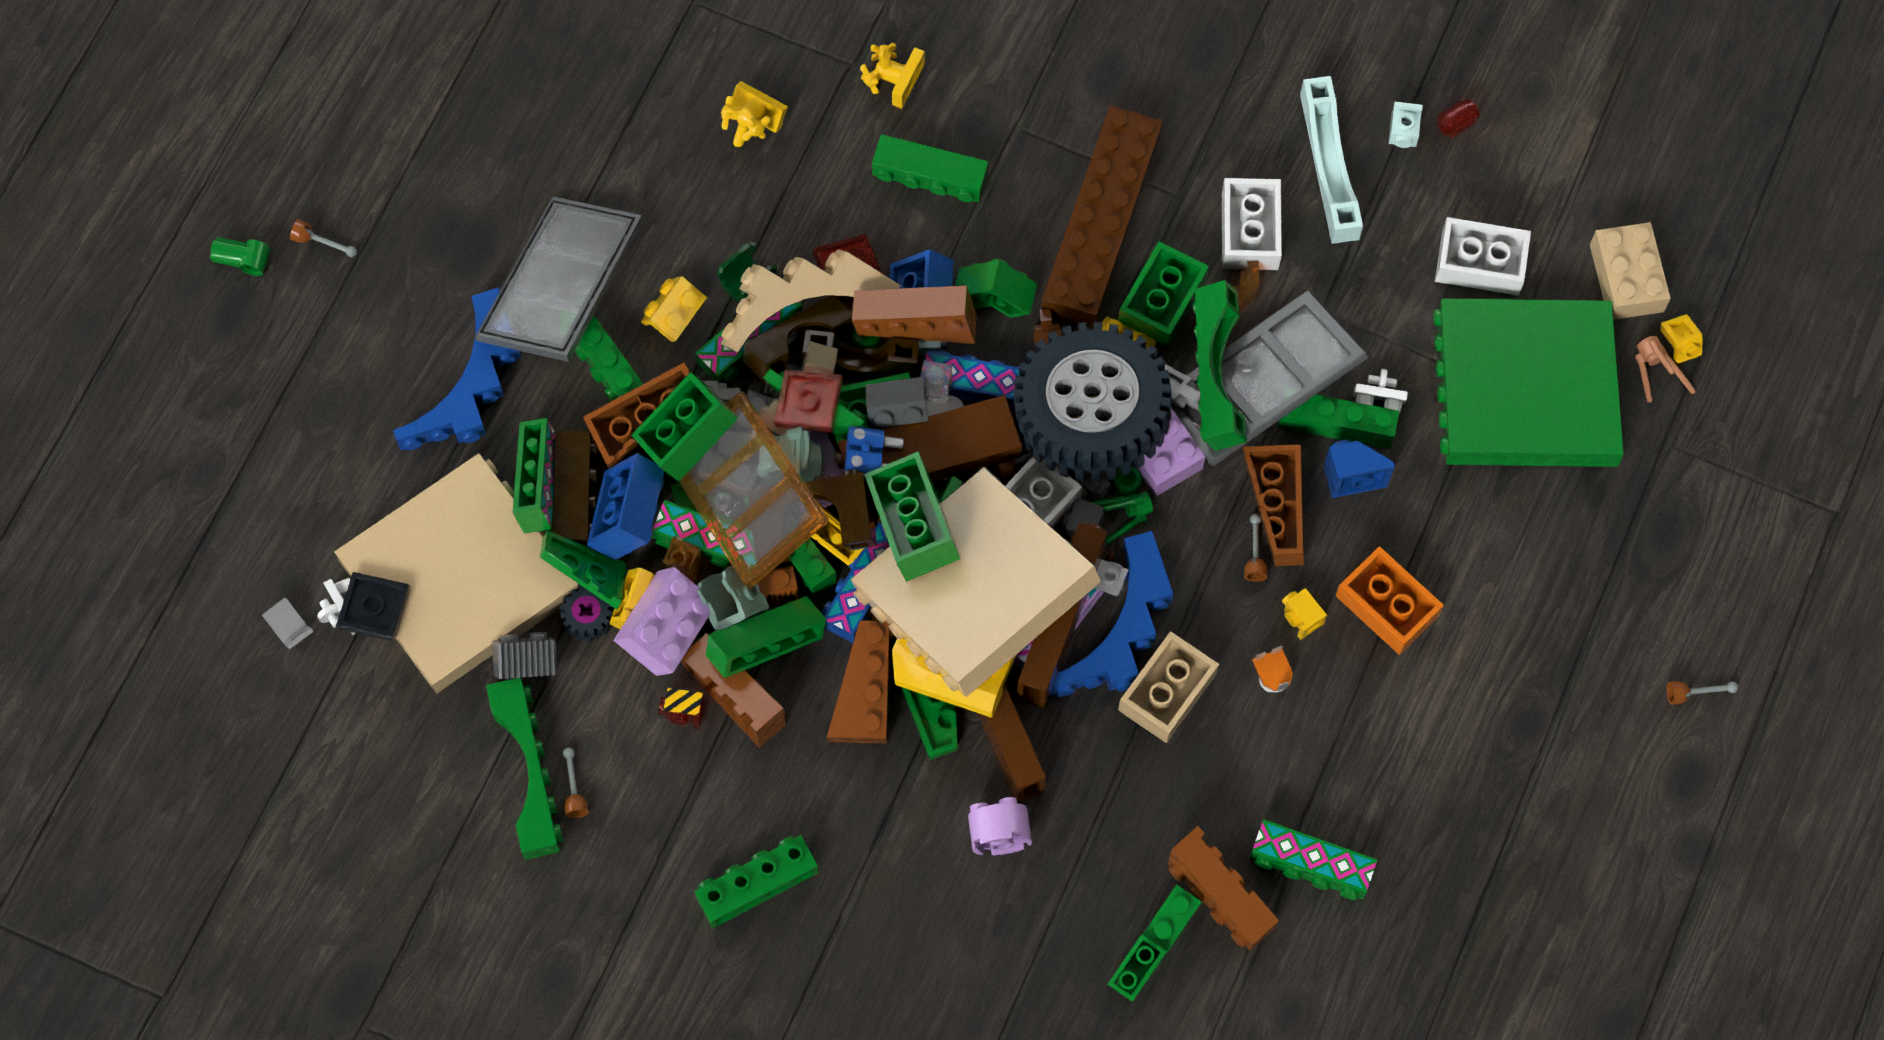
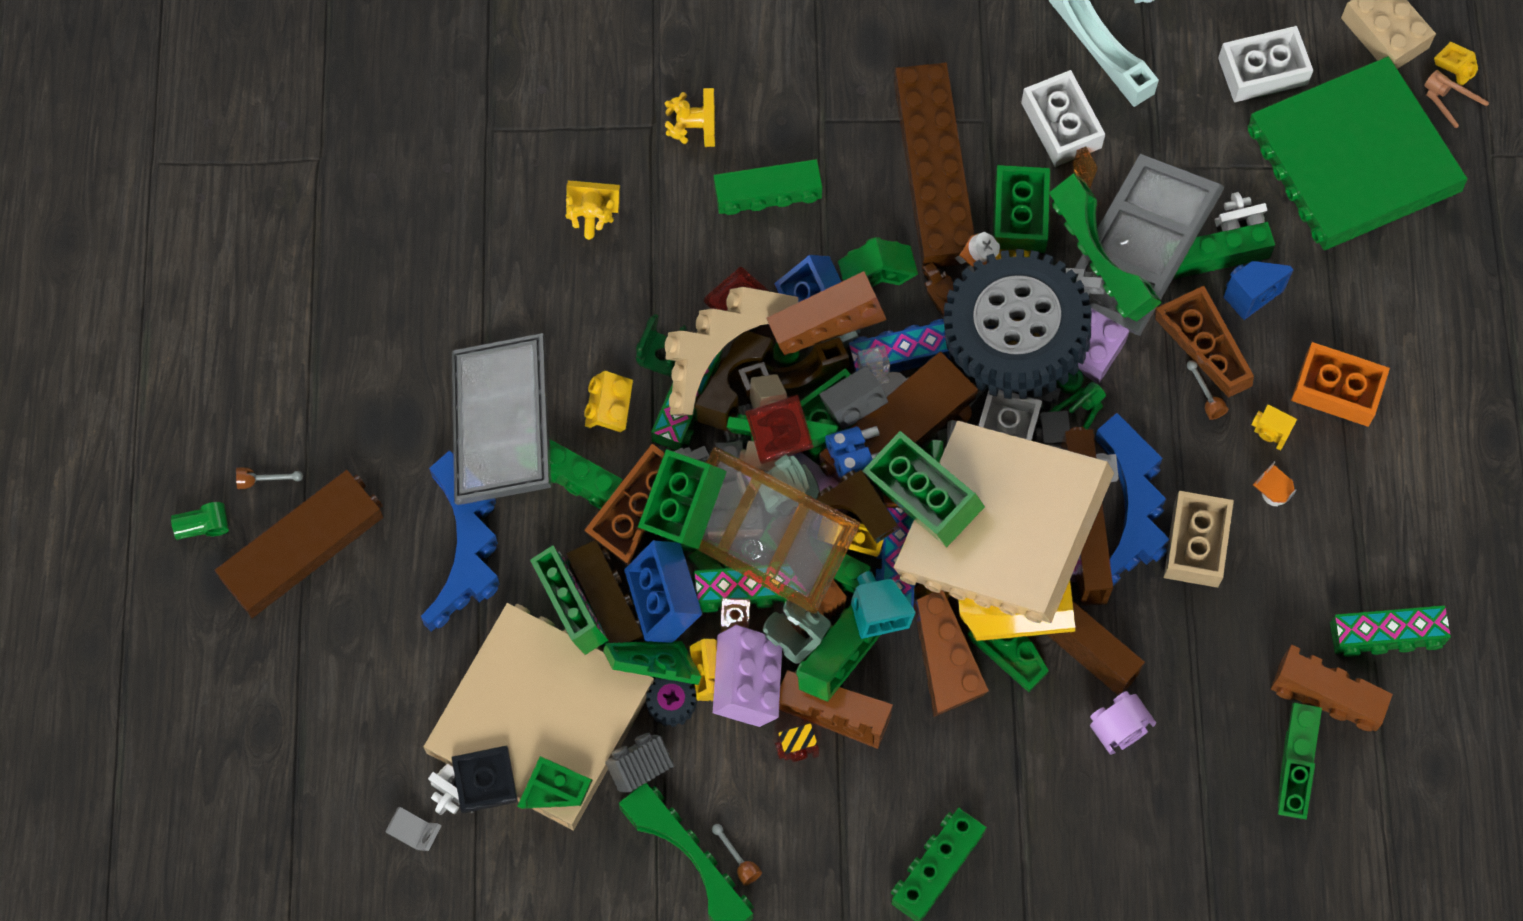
camera: 25 degrees left, 0 degrees up
none -> reddish brown brick [215,470,383,618]
none -> green wing [517,756,593,809]
none -> teal torso [851,571,916,639]
none -> white piece [955,232,1000,272]

